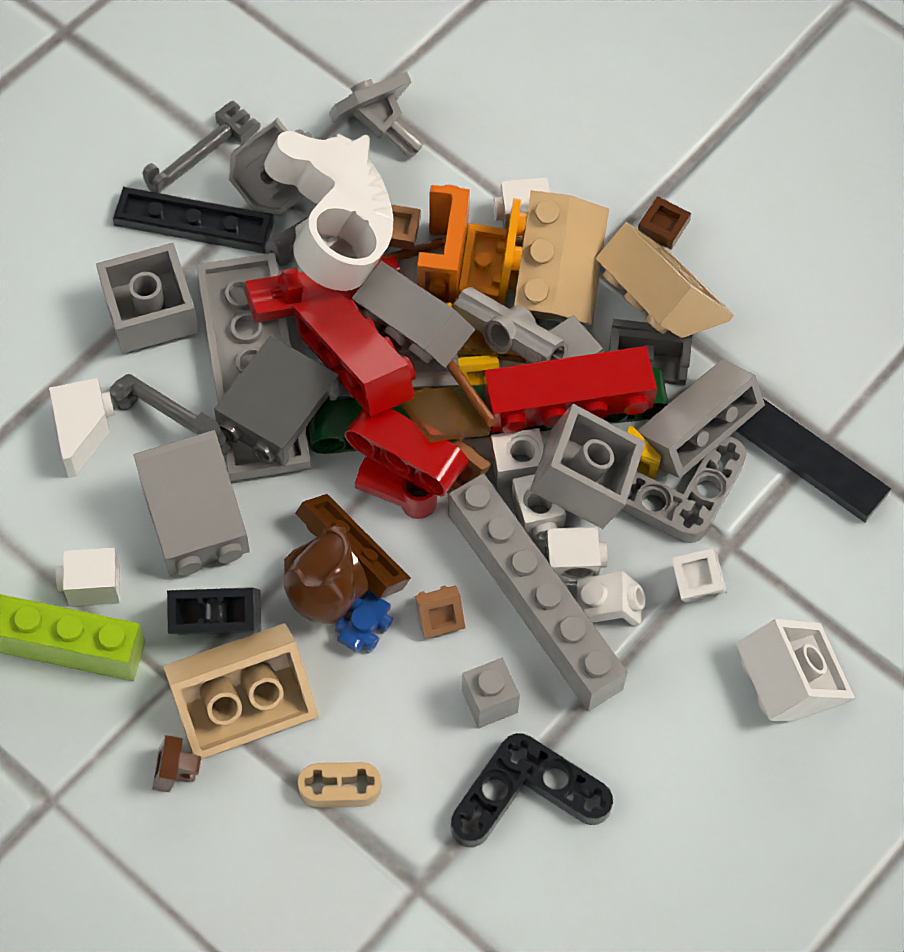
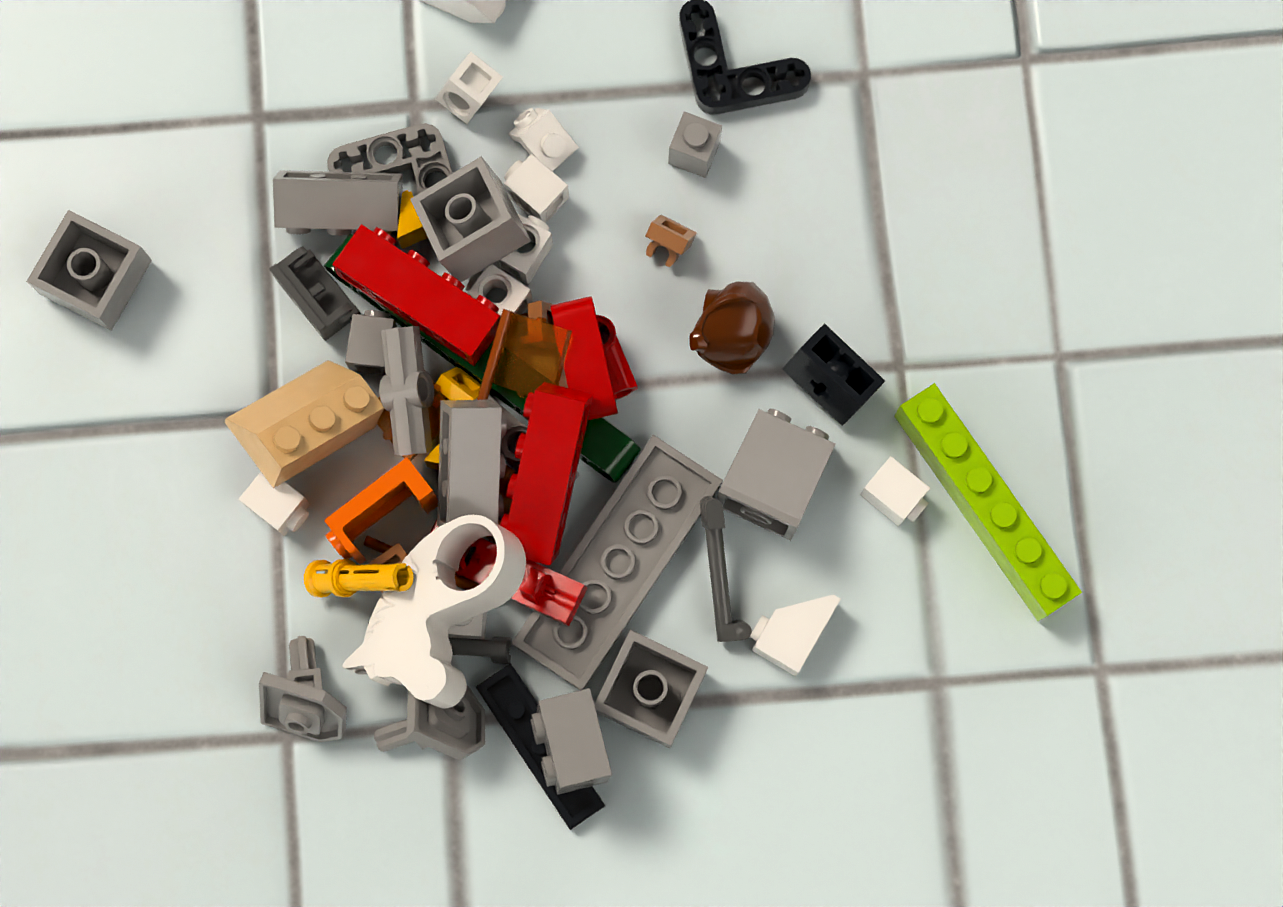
camera: 135 degrees left, 15 degrees up
dark grey hinge [142,101,261,193] -> none
reddish brown tile [152,735,201,792] -> none
tan slope [163,623,319,759] -> none
dark grey panel [214,336,340,466] -> none
reddish brown plate [295,494,411,599] -> none
tan beam [298,762,382,808] -> none
blue piece [335,592,394,654] -> none
light grey brick [448,473,628,712] -> none
light orange bracket [458,198,527,305] -> none
tan slope [595,222,734,338] -> none
reddish brown tile [638,196,692,250] -> none
black tile [736,398,891,523] -> none
none -> light grey brick [26,210,152,331]
none -> yellow pin [304,559,414,598]
none -> light grey brick [531,688,612,795]

